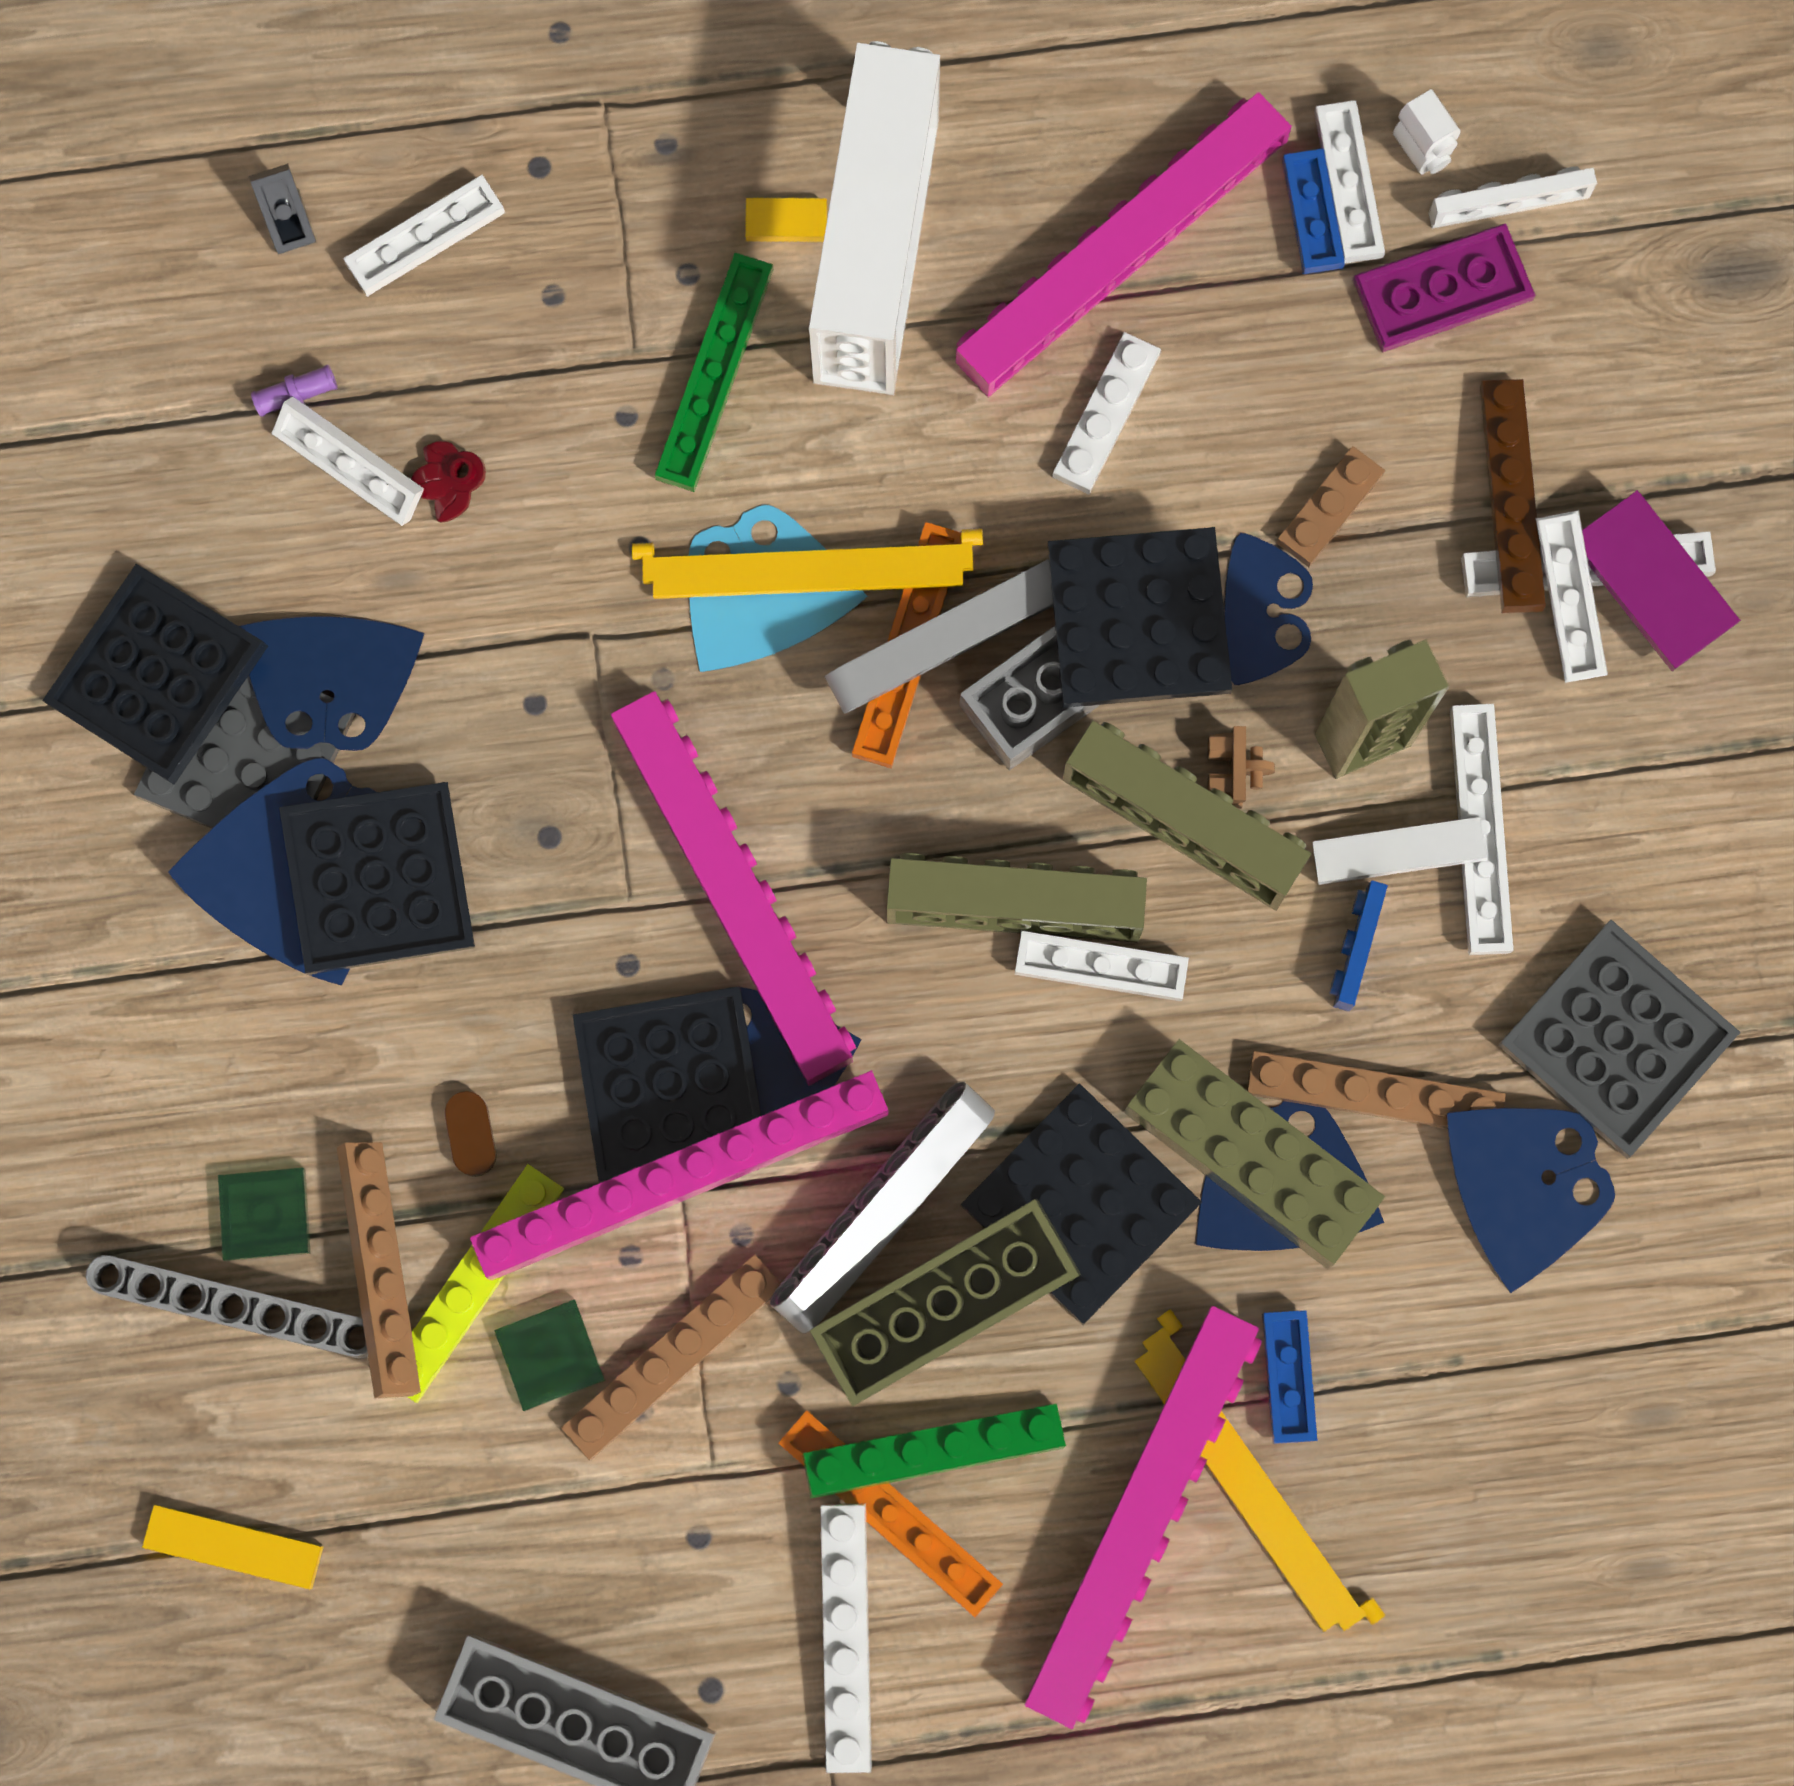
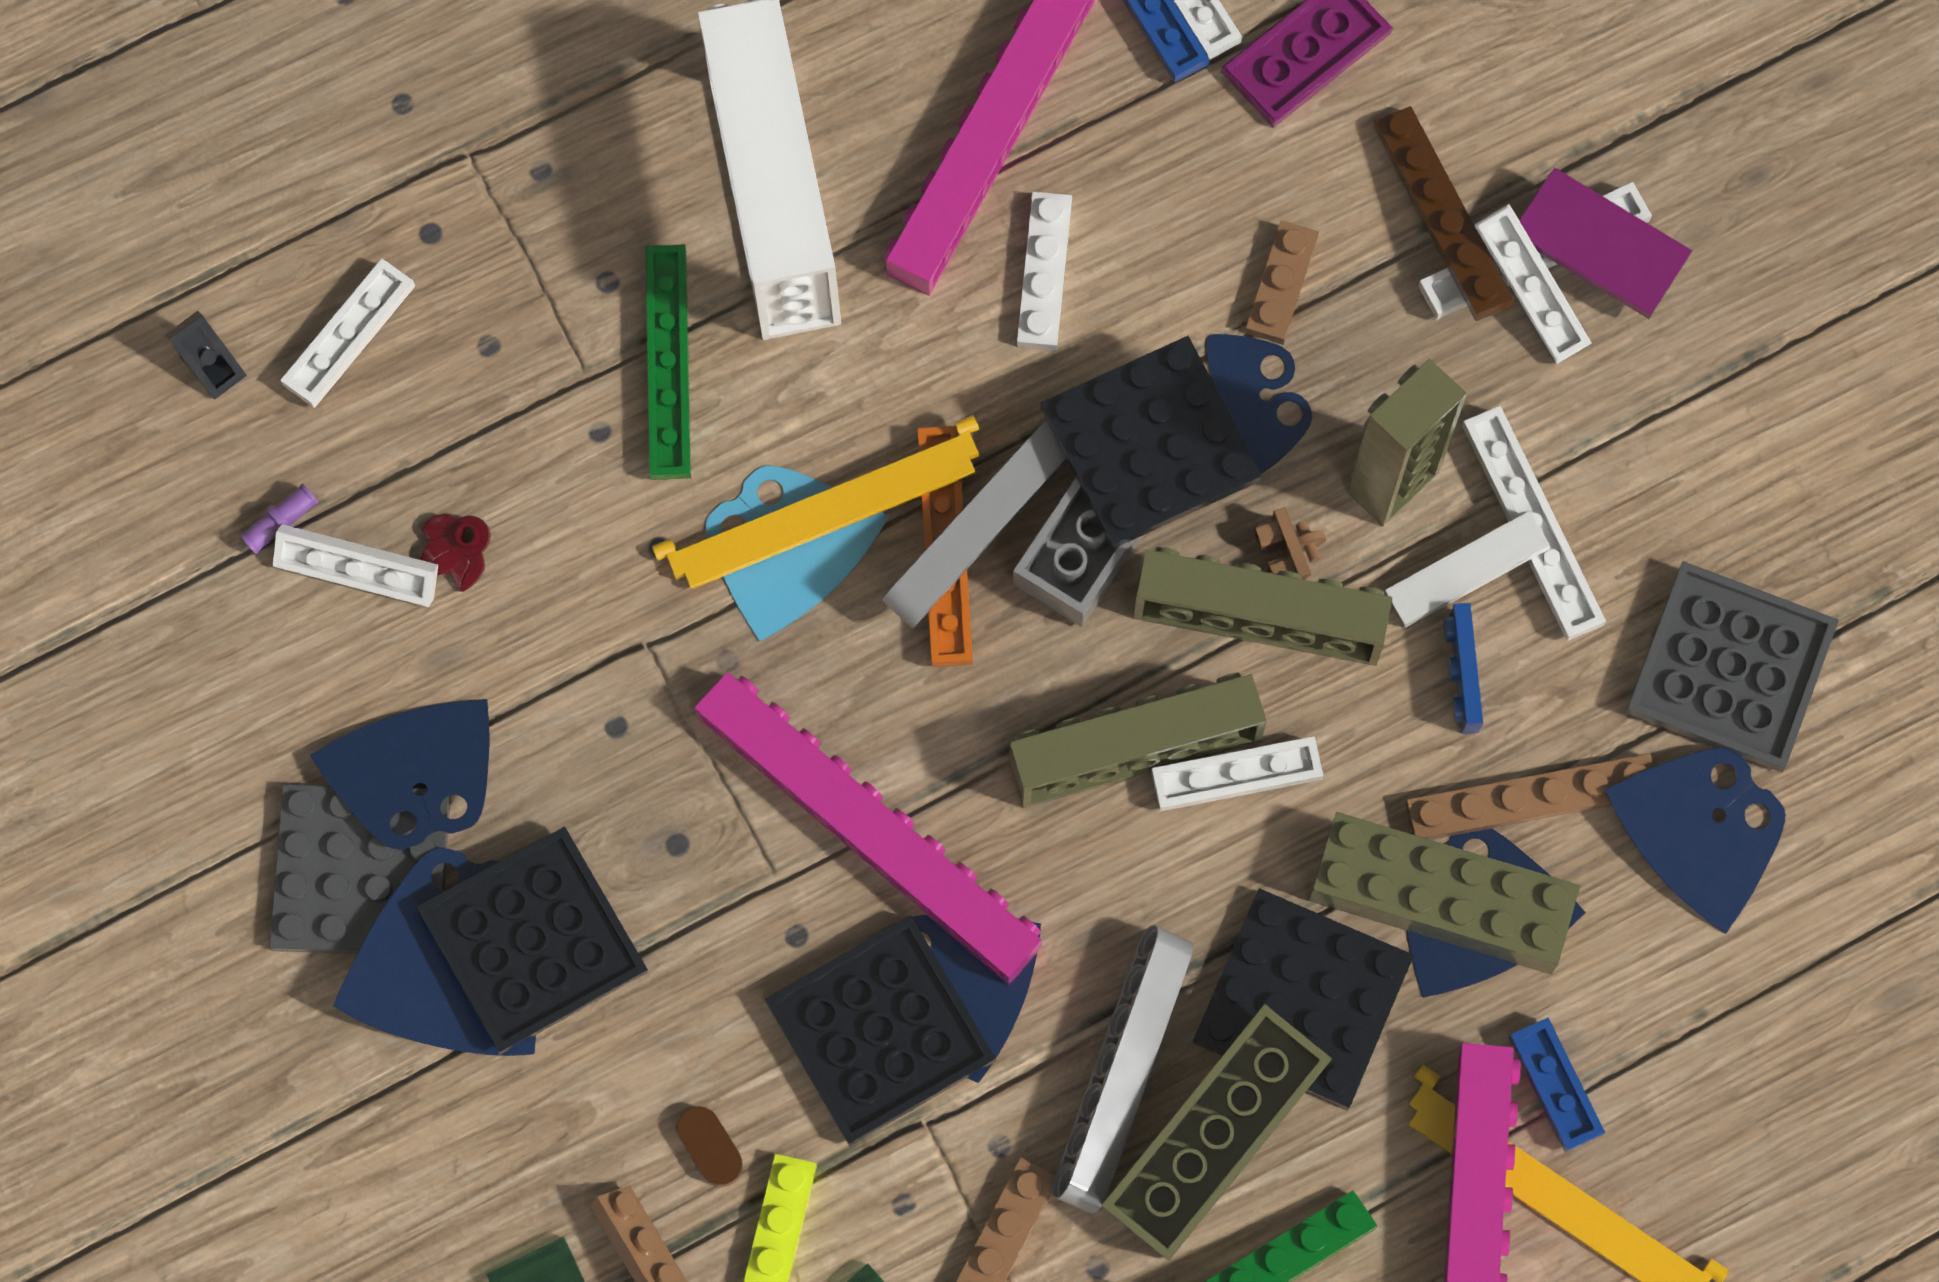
camera: 20 degrees left, 5 degrees down
black plate [42,564,268,785] -> none
dark pink brick [470,1070,889,1281] -> none
yellow tile [745,198,827,242] -> none

